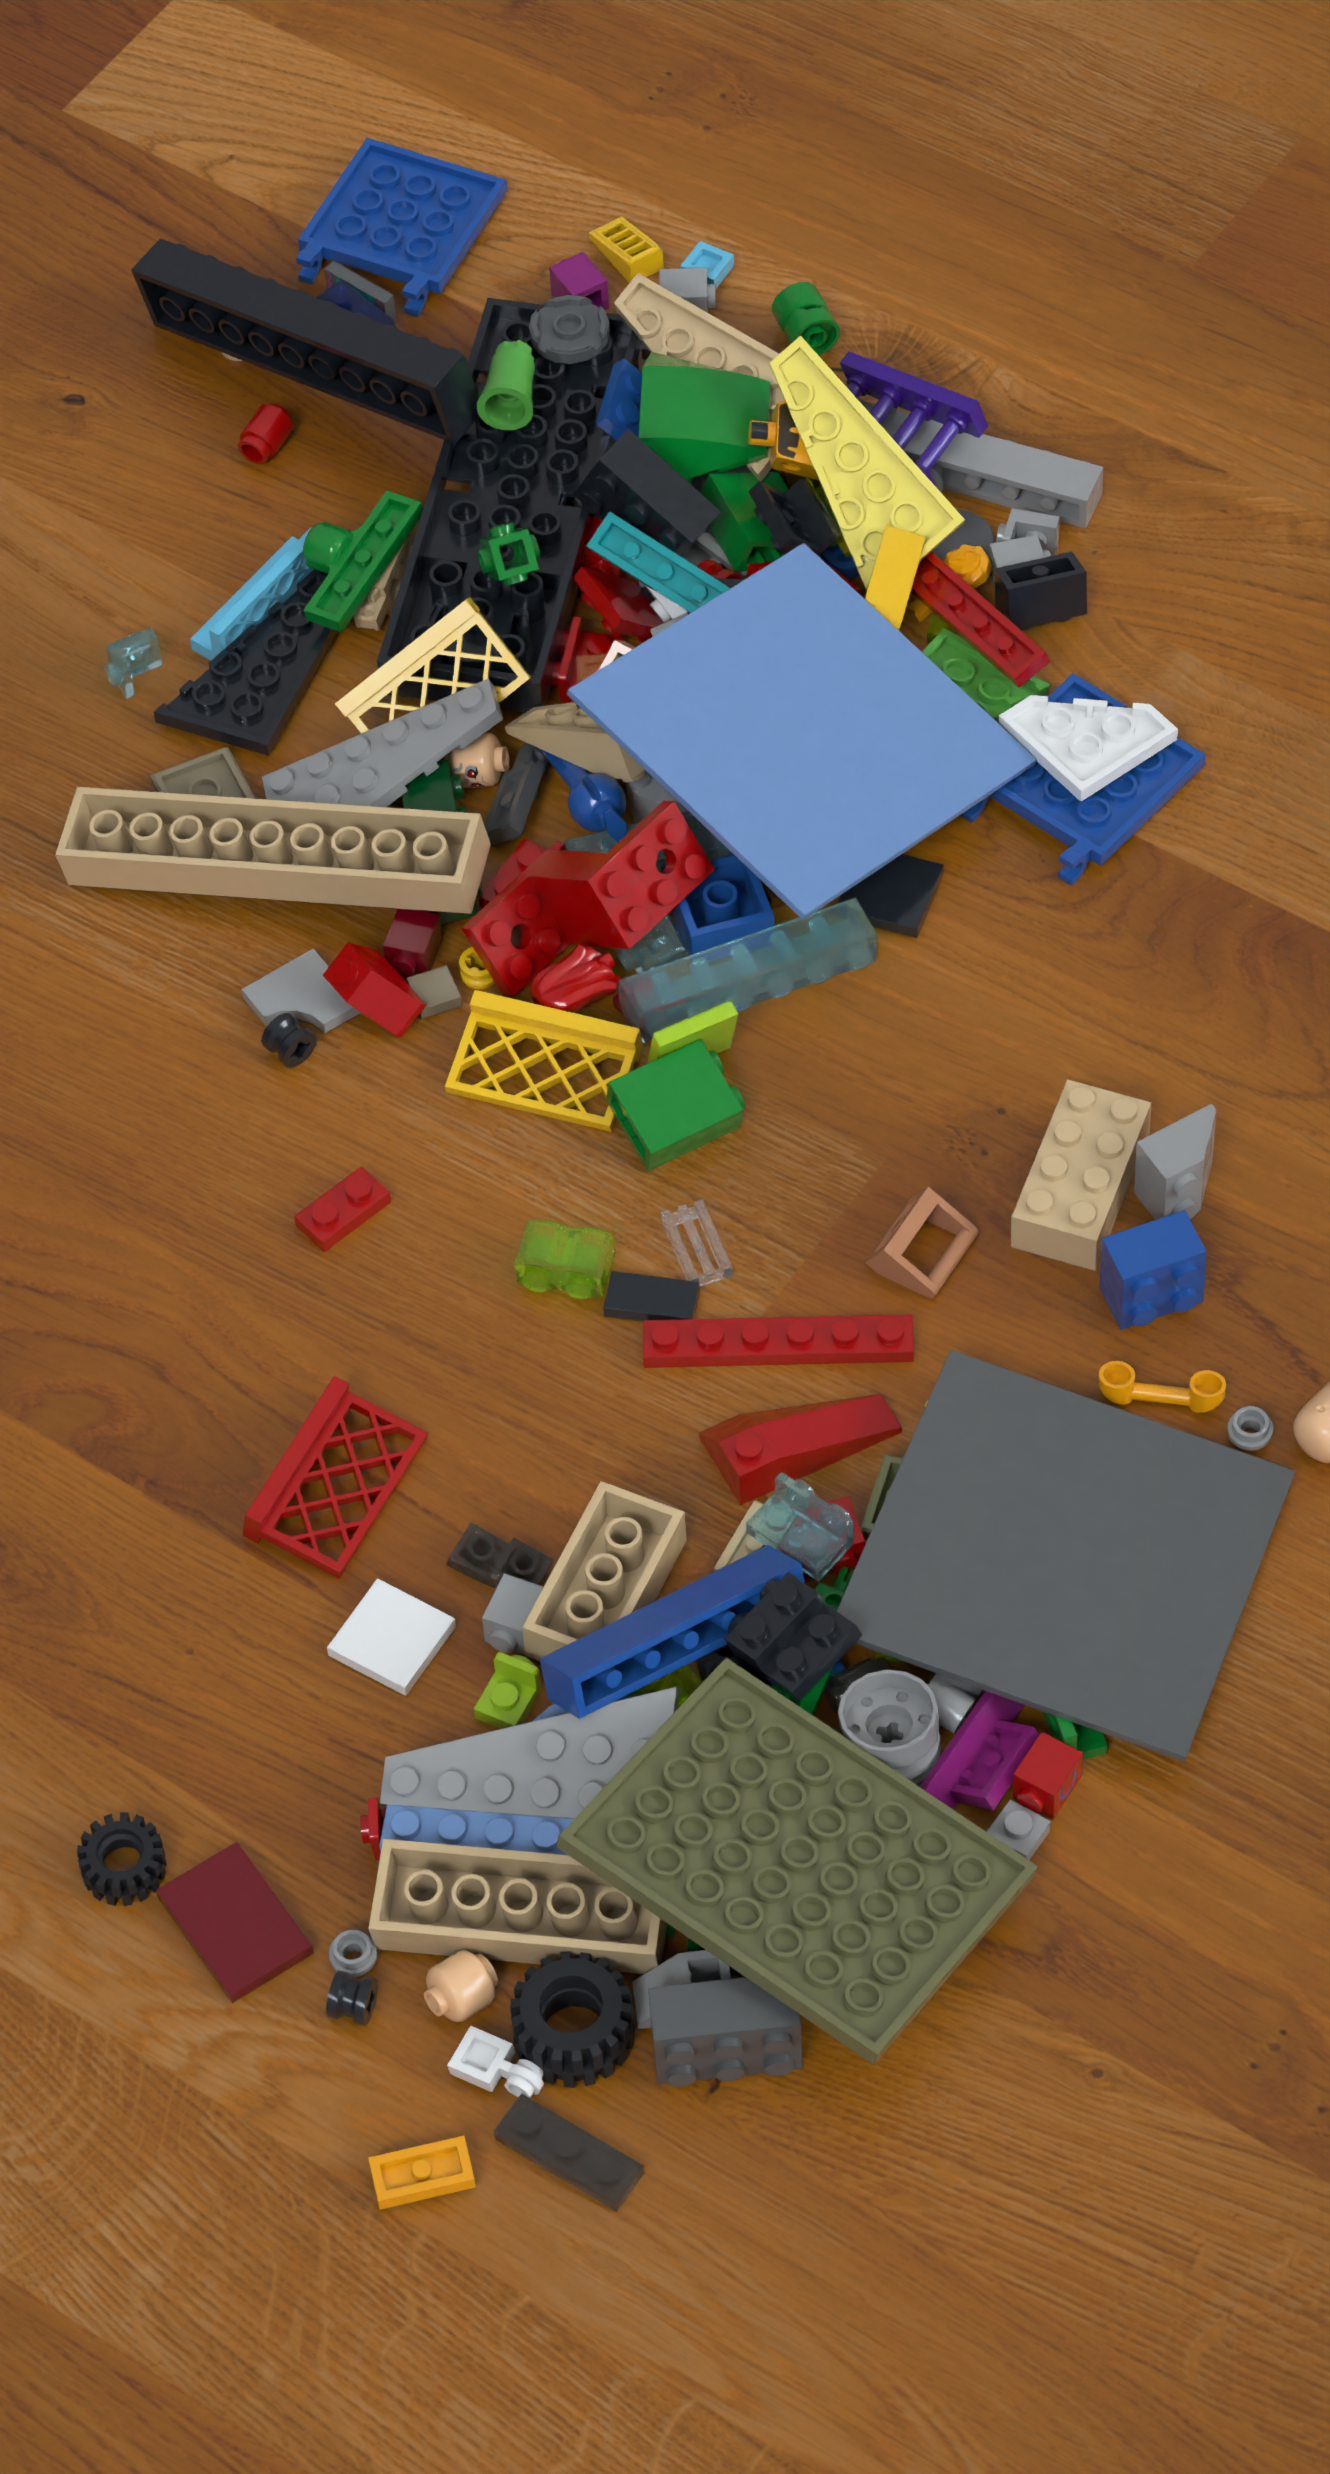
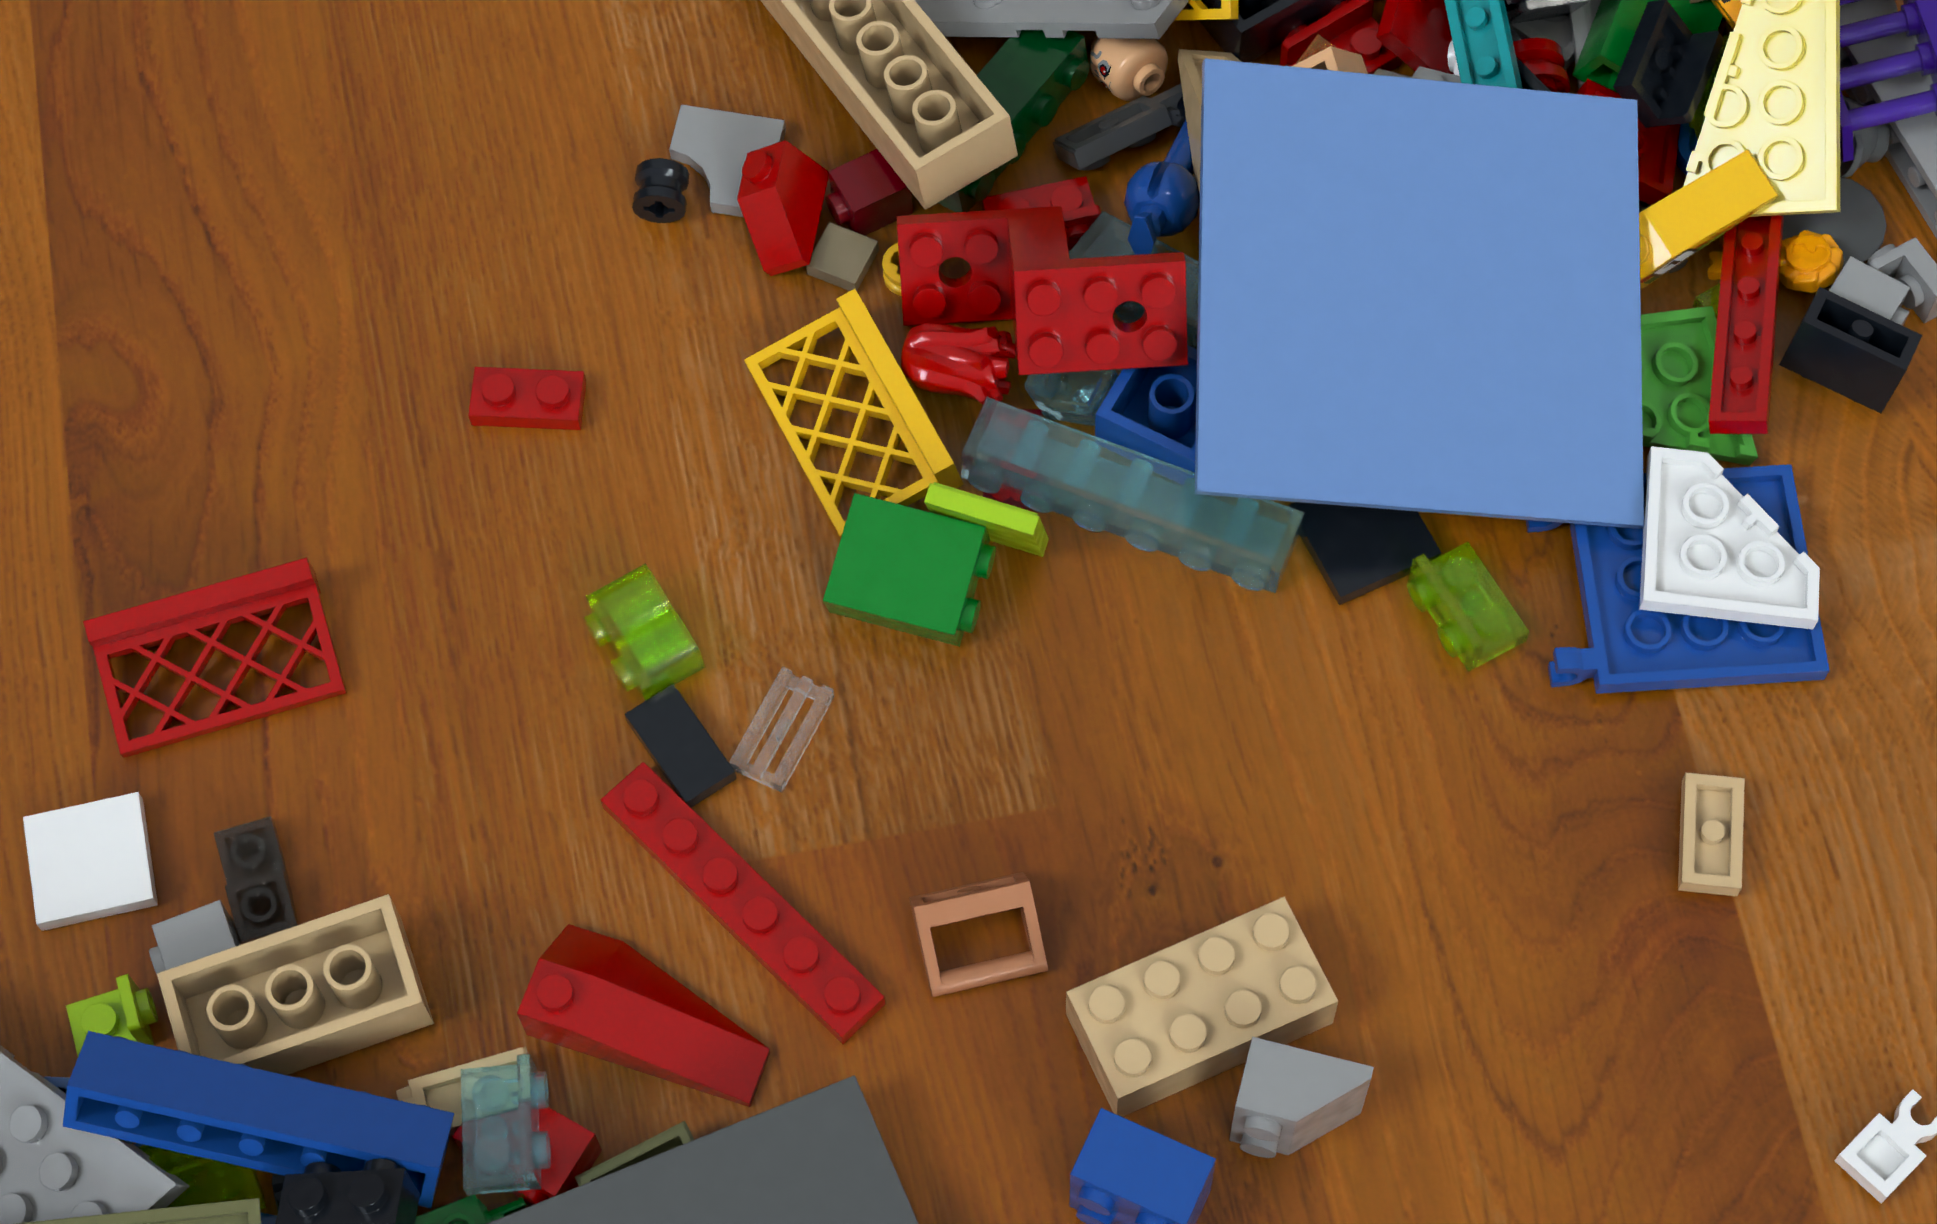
camera: 45 degrees right, 10 degrees up
none -> clear neon green bracket [1407,542,1529,672]
none -> tan plate [1678,772,1745,896]

